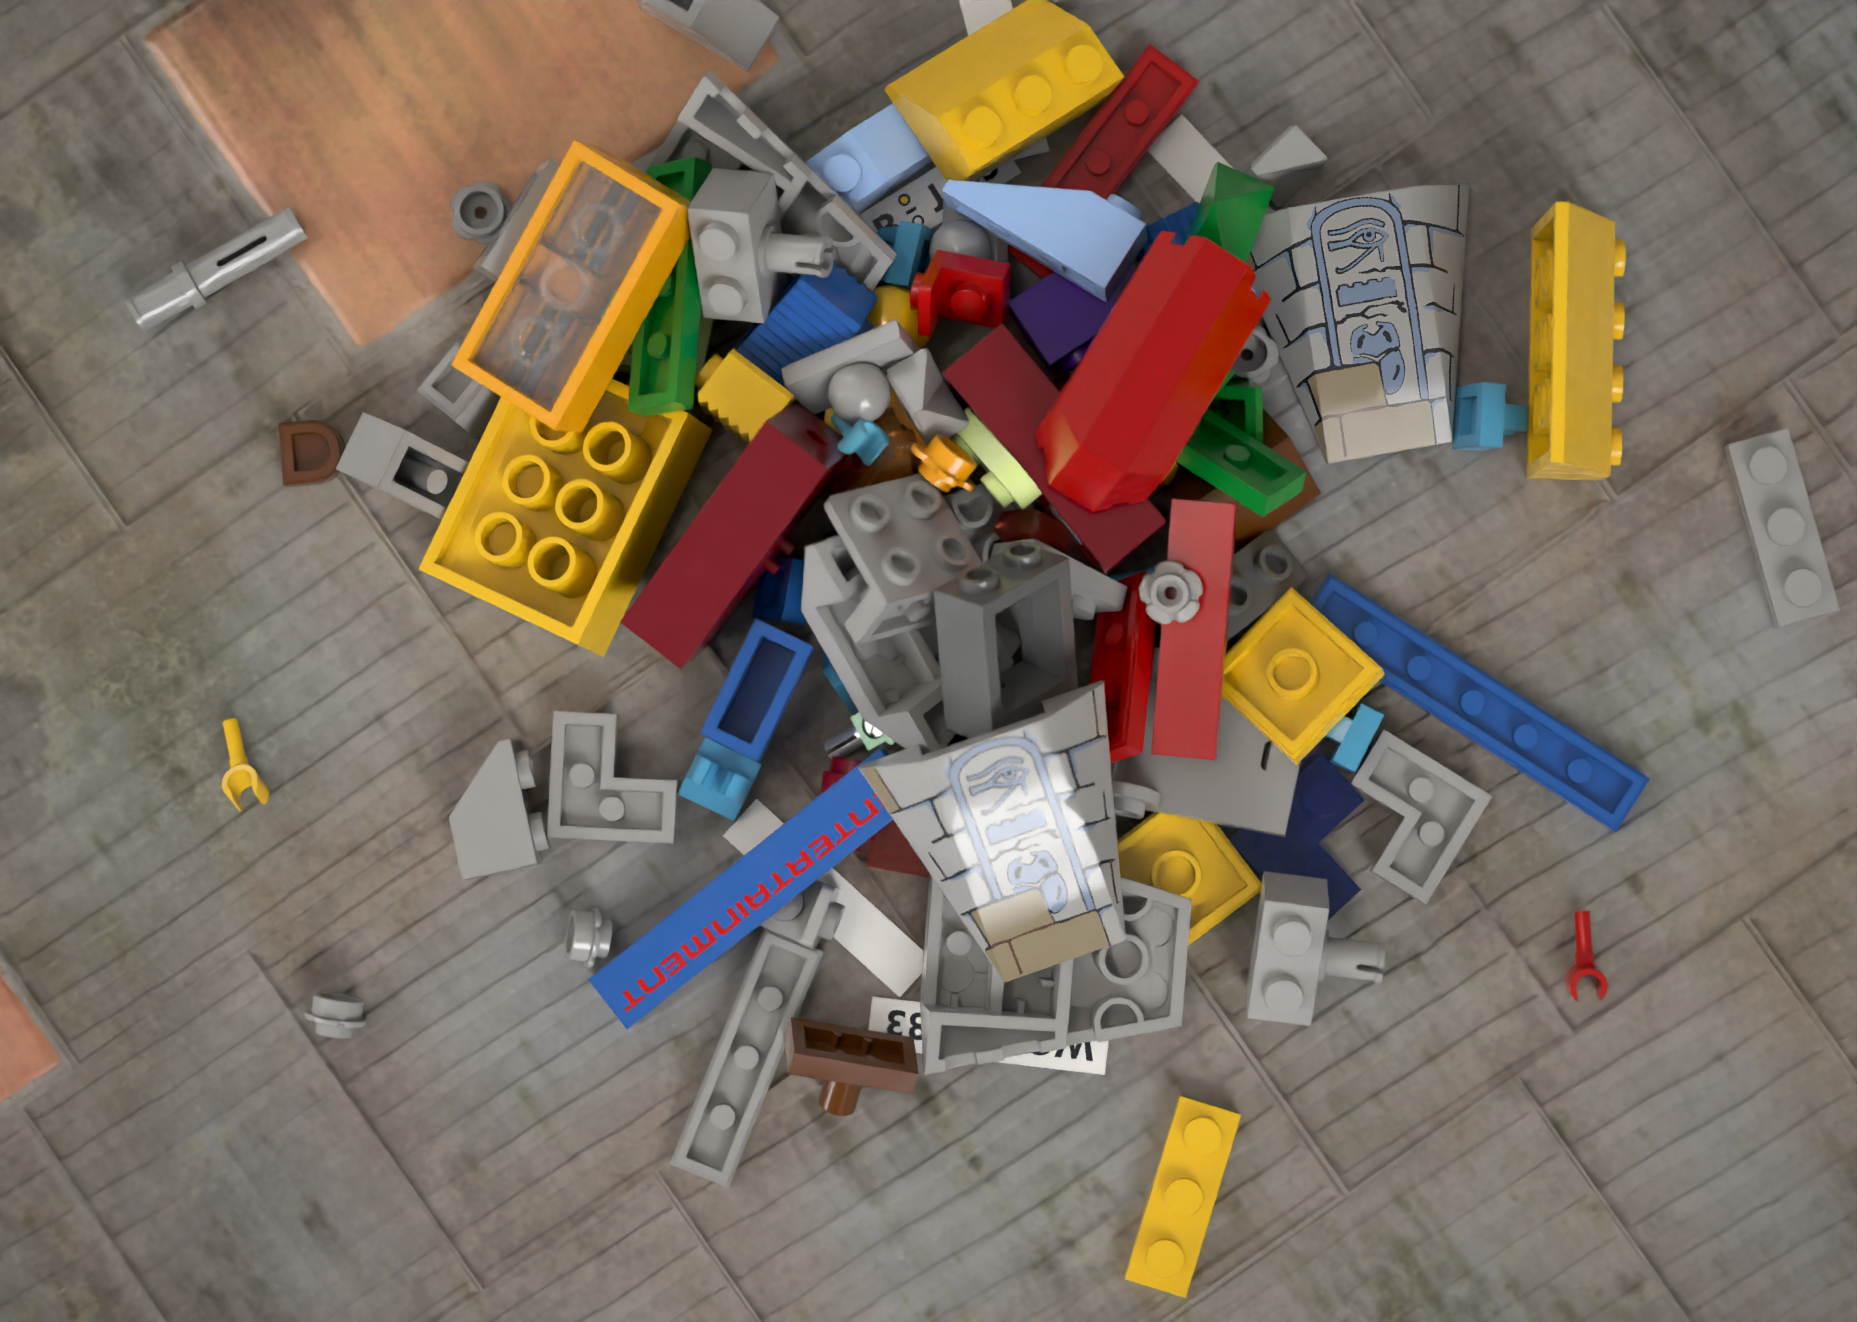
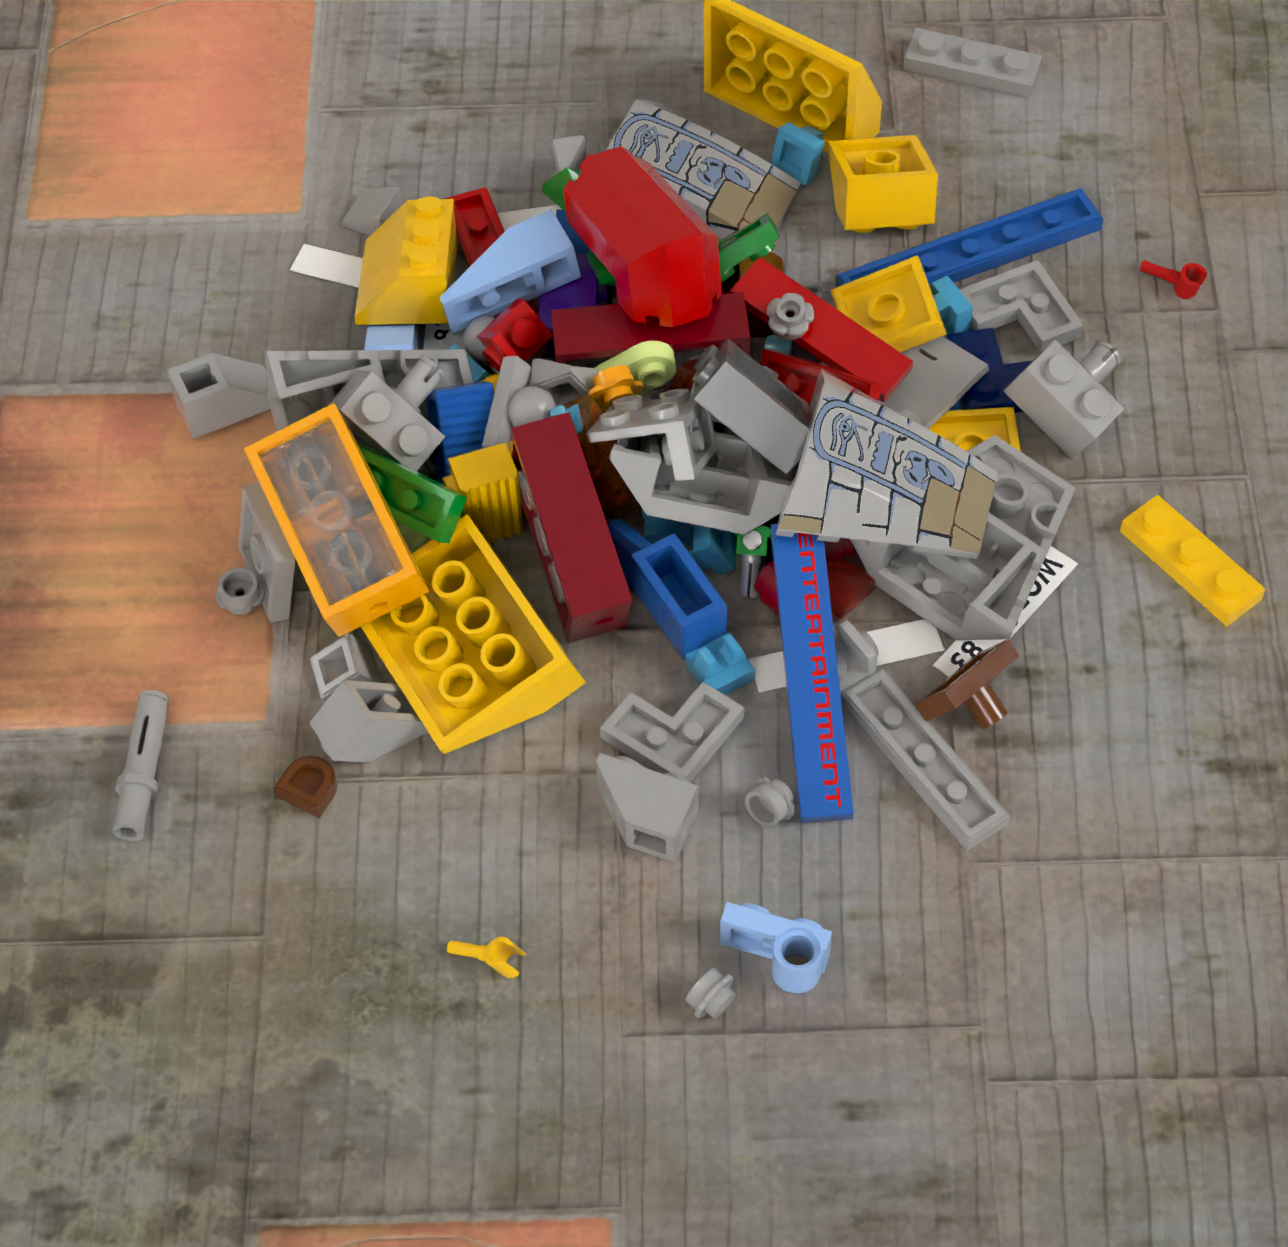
camera: 60 degrees left, 30 degrees down
none -> light blue plate [720,902,832,994]
none -> yellow slope [828,135,938,233]

